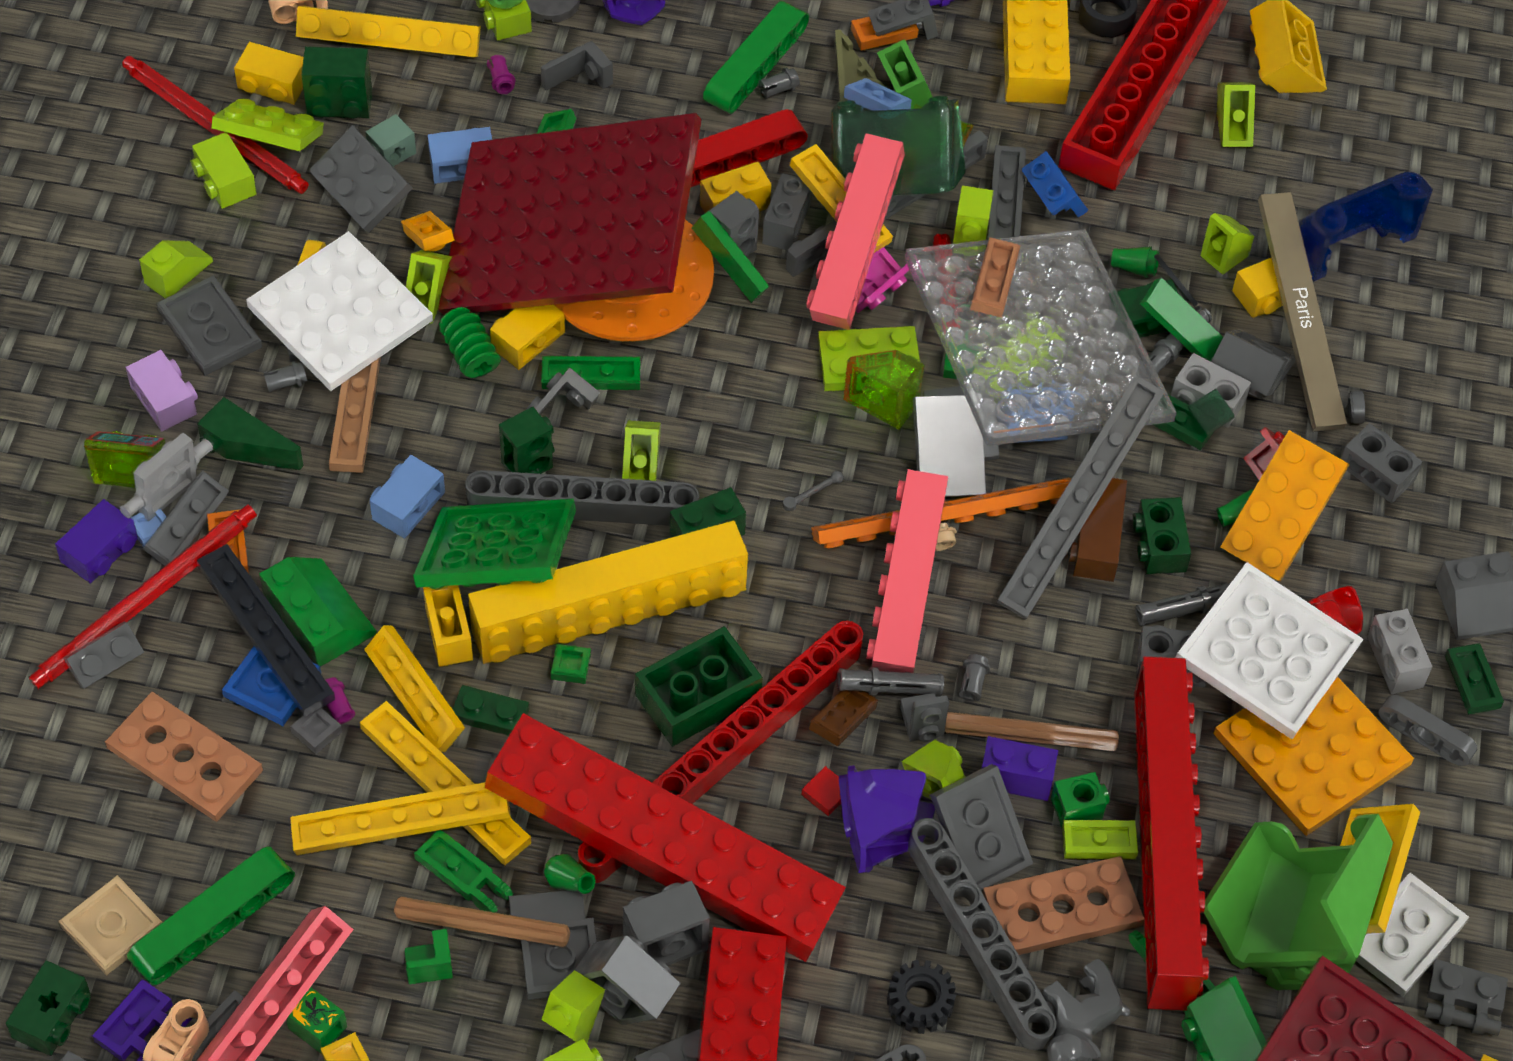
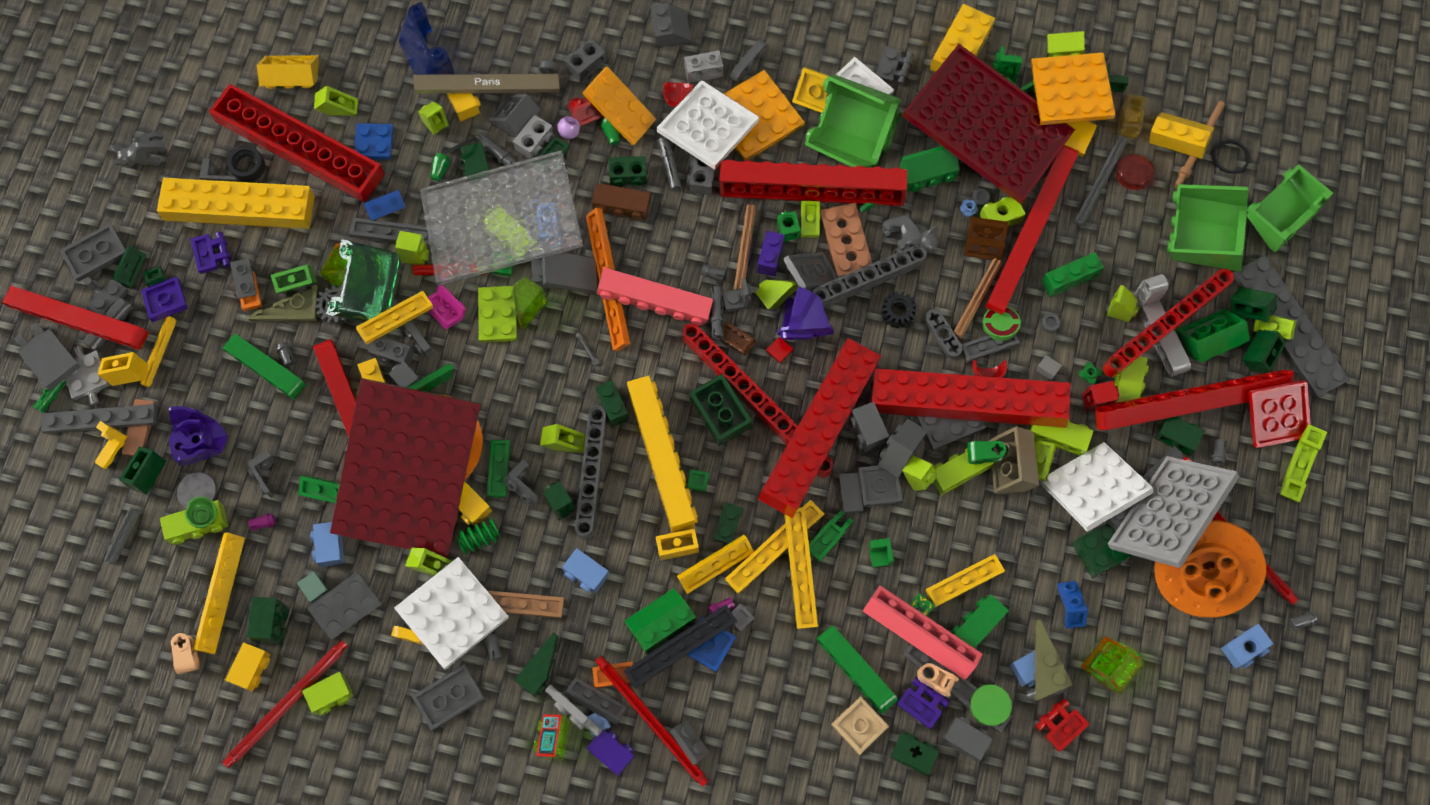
camera: 85 degrees left, 15 degrees up
nougat plate [105,692,263,822] -> none
lavender brick [126,350,198,432] -> none
lime slope [139,240,213,299] -> none
lime plate [211,99,324,152] -> none
medium nougat axle [394,897,570,947] -> none
light orange plate [401,211,454,251] -> none
green plate [413,498,576,589] -> none
green cone [544,854,596,894] -> none
coral brick [807,133,905,330] -> none
medium blue plate [844,78,912,119] -> none
nougat tile [970,237,1021,318] -> none
dark grey plate [997,374,1165,620] -> none
tile [1140,278,1223,362] -> none
clear green tile [1188,389,1235,436] -> none
dark green plate [1445,643,1504,715] -> none
none -> blue plate [354,123,394,160]
none -> lavender piece [557,116,580,139]

